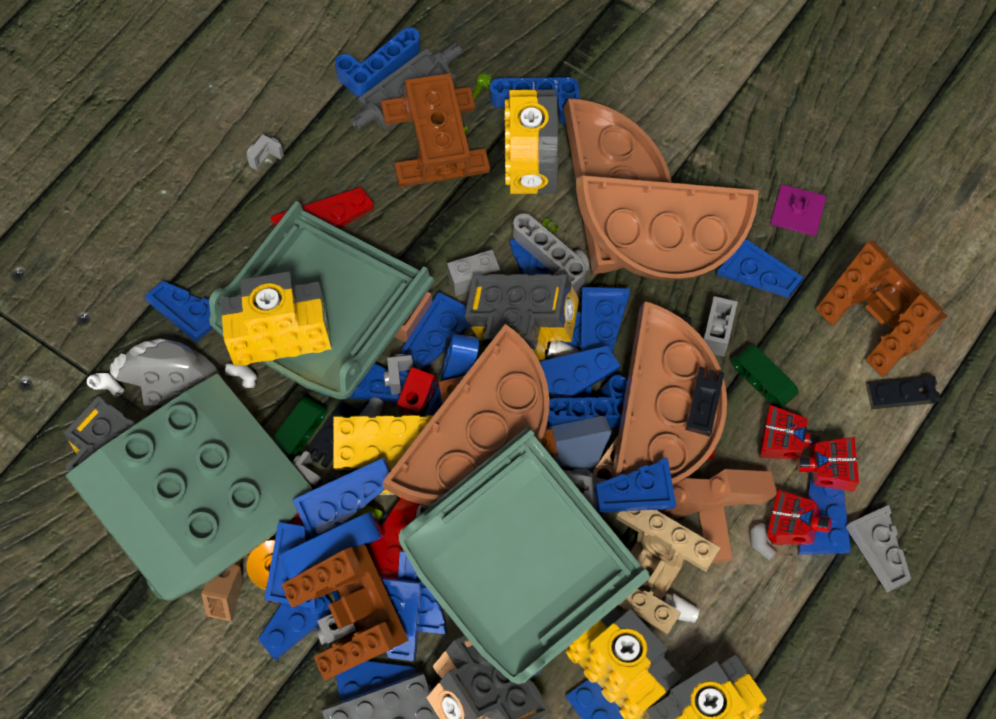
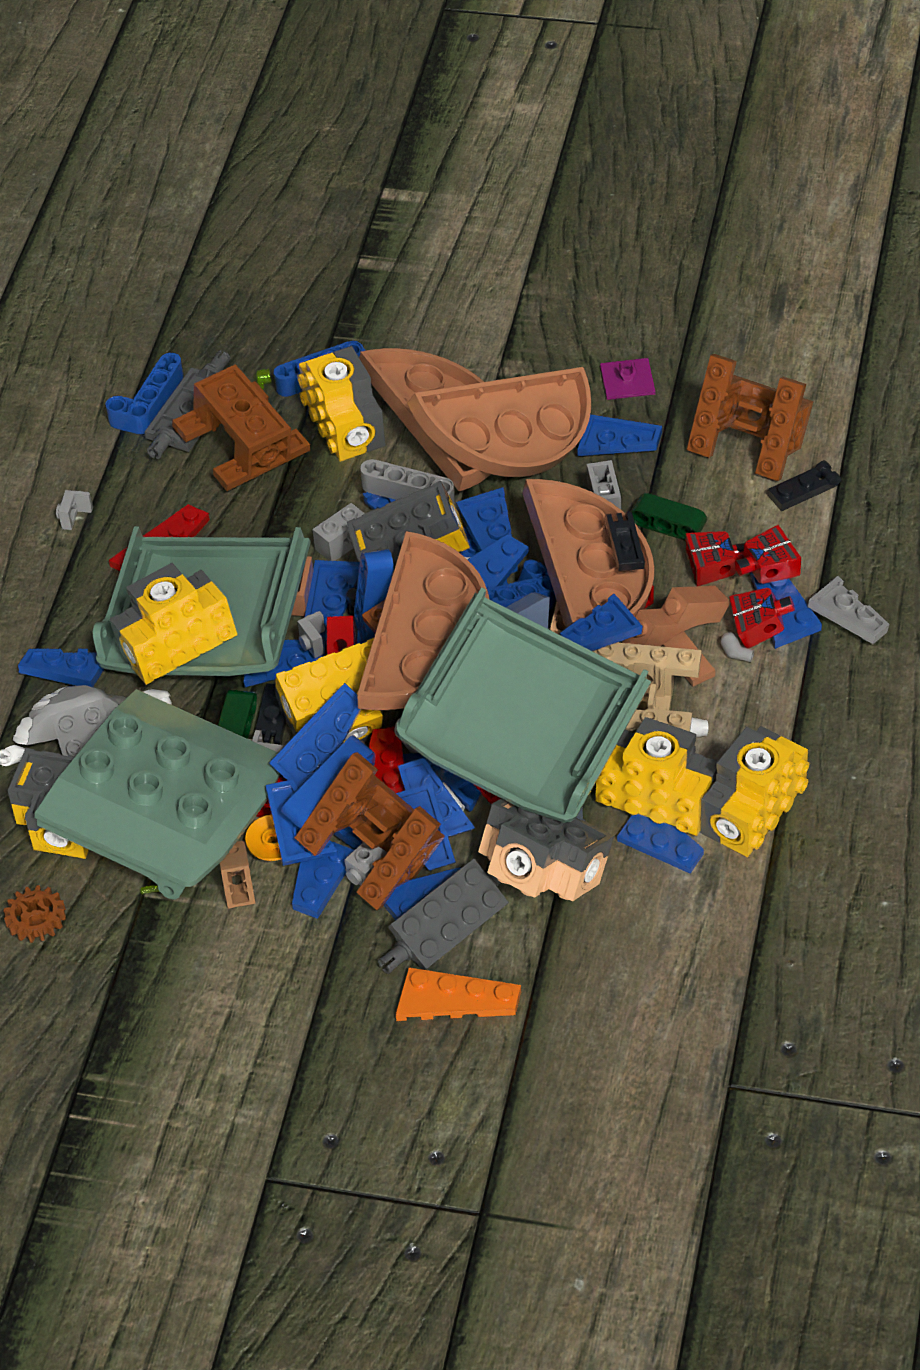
camera: 20 degrees left, 15 degrees down
none -> dark orange gear [4,885,66,943]

